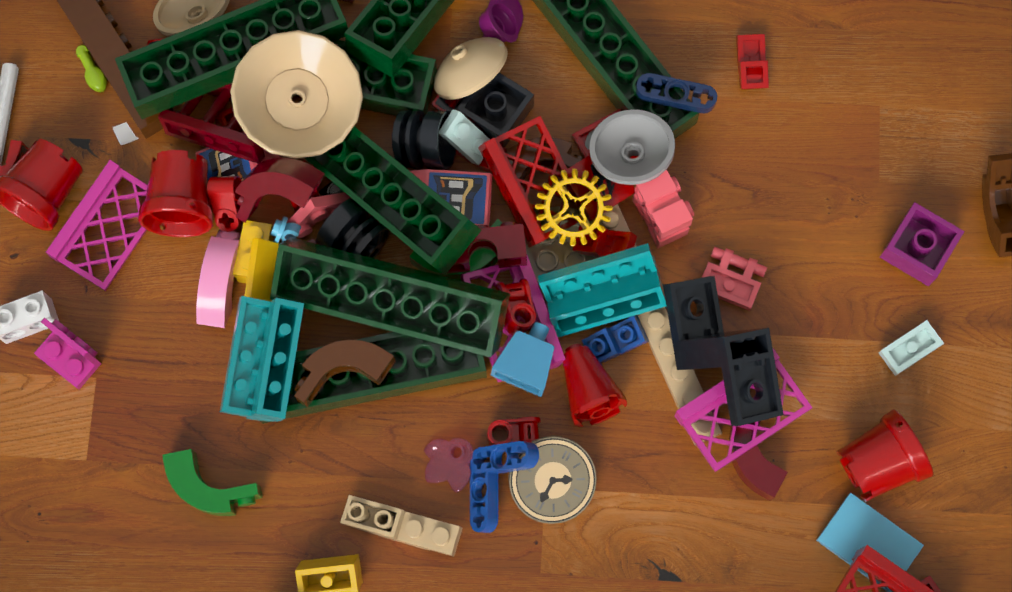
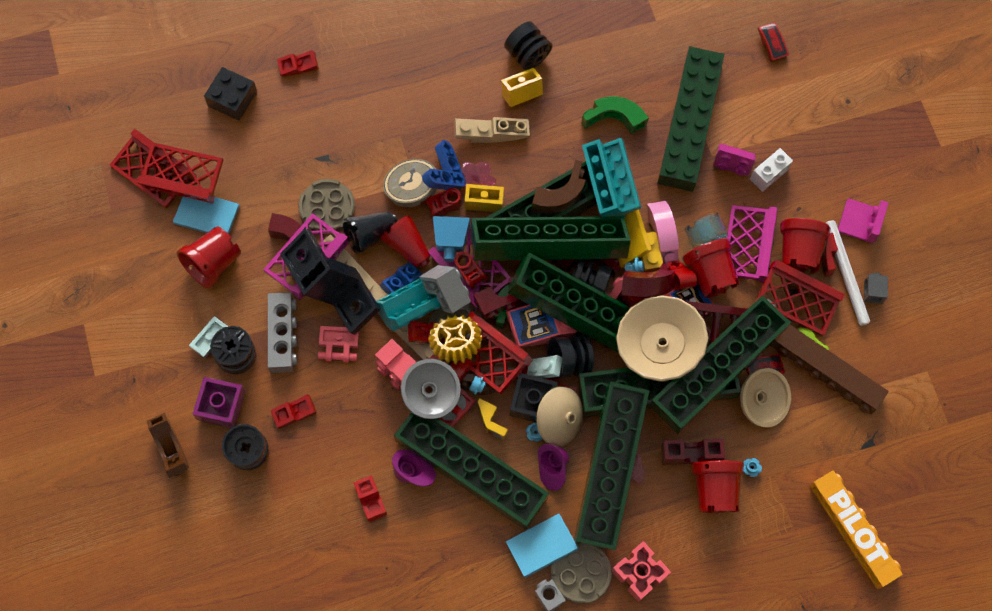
camera: 155 degrees right, 5 degrees down
dark blue beam [636,73,717,113] -> none
none -> black wheel [210,326,256,375]
none -> black wheel [222,424,269,470]
none -> light grey brick [268,292,297,373]
none -> red slope [270,394,317,428]
none -> dark tan tile [298,179,355,231]
none -> black cone [343,211,397,254]
none -> magenta piece [392,449,436,487]
none -> light grey brick [419,265,471,313]
none -> yellow brick [465,184,504,212]
none -> medium azure plate [469,376,486,395]
none -> yellow slope [478,398,508,441]
none -> medium azure plate [526,423,542,442]
none -> dark green brick [657,46,725,192]
none -> clear light blue brick [684,213,728,253]
none -> red fence [755,260,845,336]

